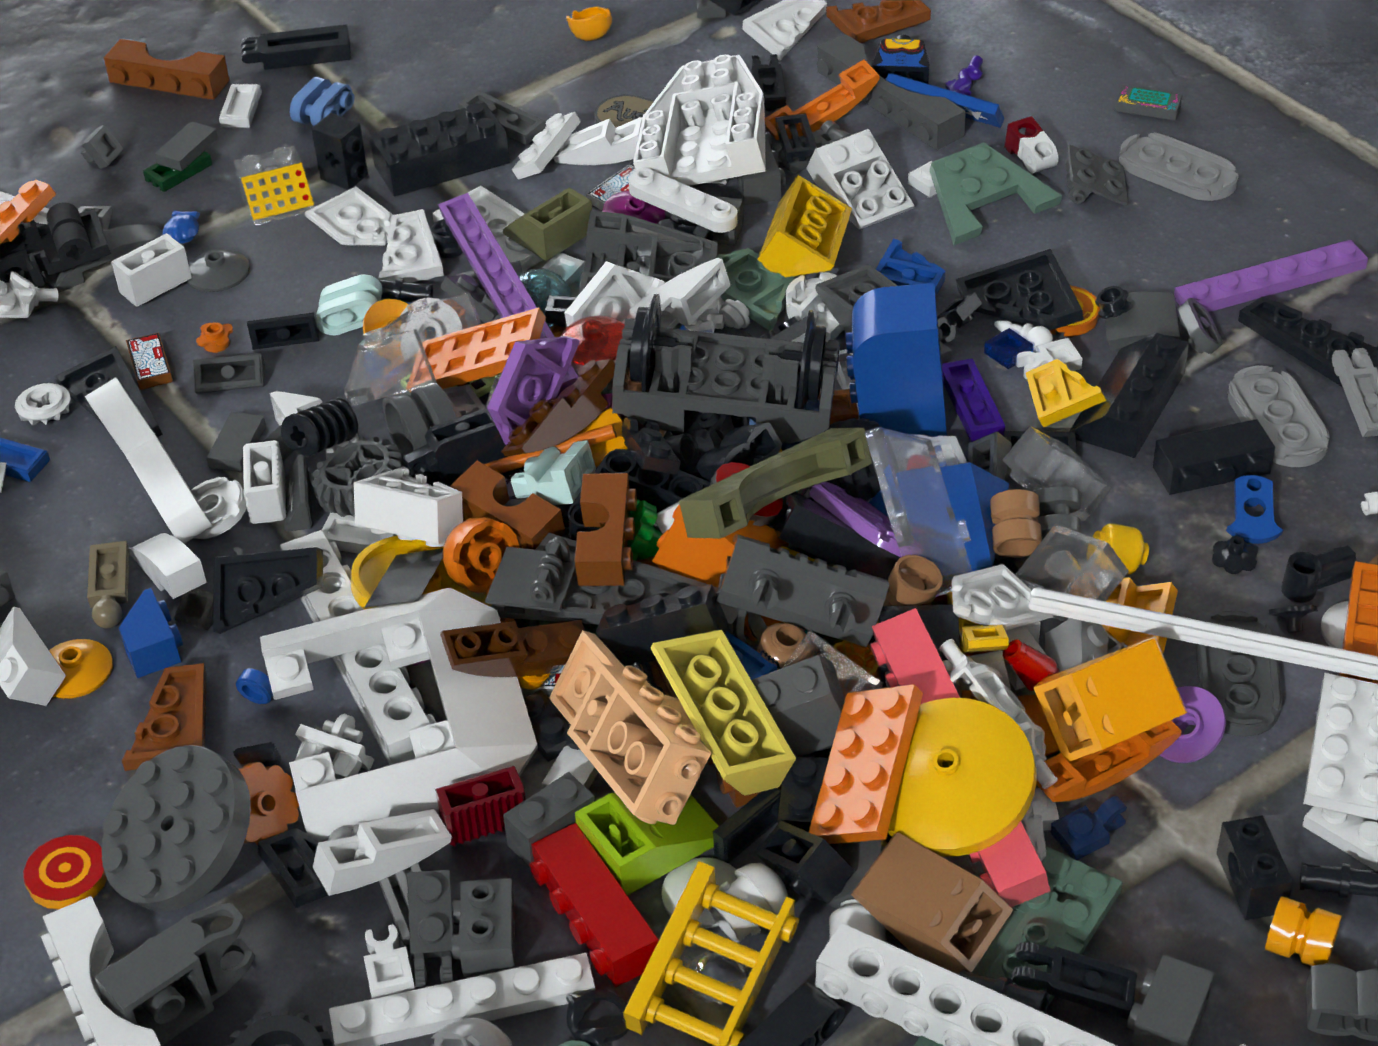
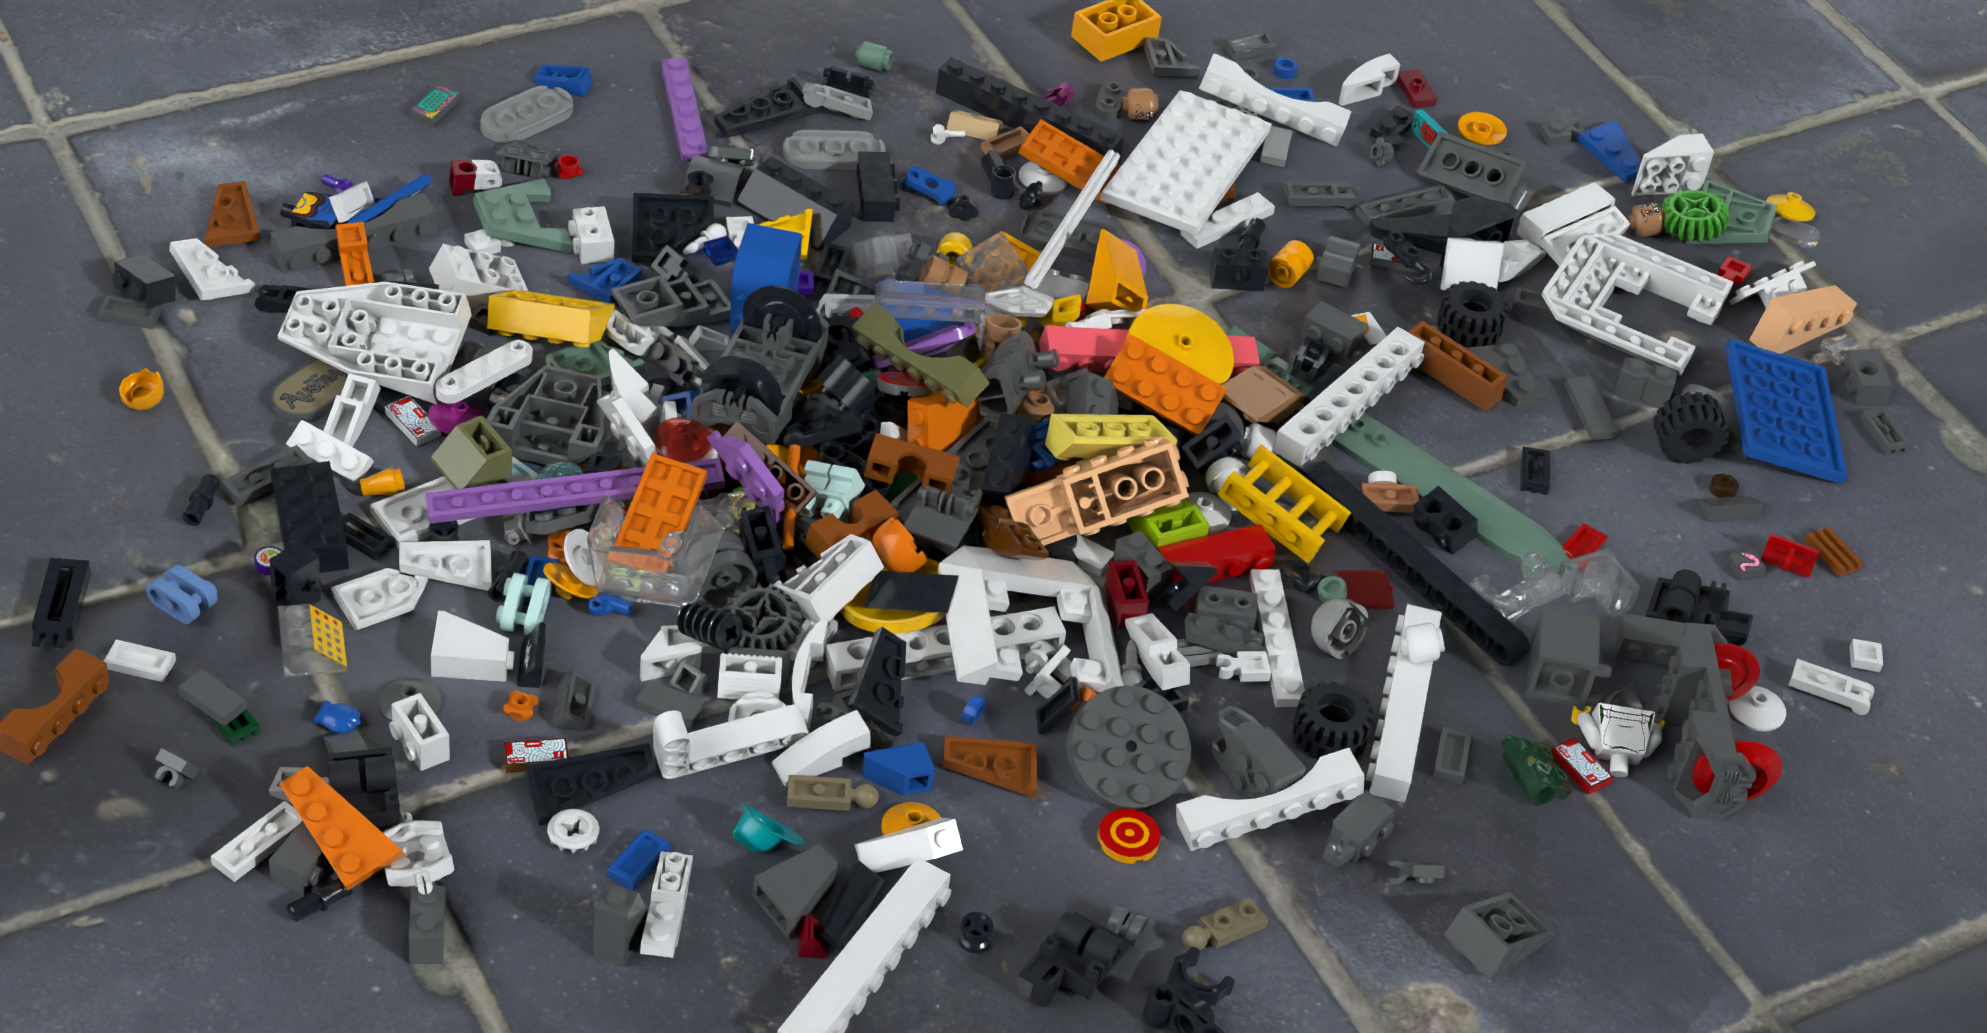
camera: 90 degrees left, 0 degrees up
none -> black pin [182,474,220,526]
none -> white tile [329,181,376,223]
none -> black tile [342,512,395,561]
none -> light orange cone [360,467,405,496]
none -> white slope [431,611,515,682]
none -> blue slope [533,64,593,97]
none -> red plate [553,155,584,179]
none -> white brick [568,206,614,264]
none -> teal piece [733,801,804,853]
none -> white slope [792,619,828,732]
none -> black slope [1161,561,1219,611]

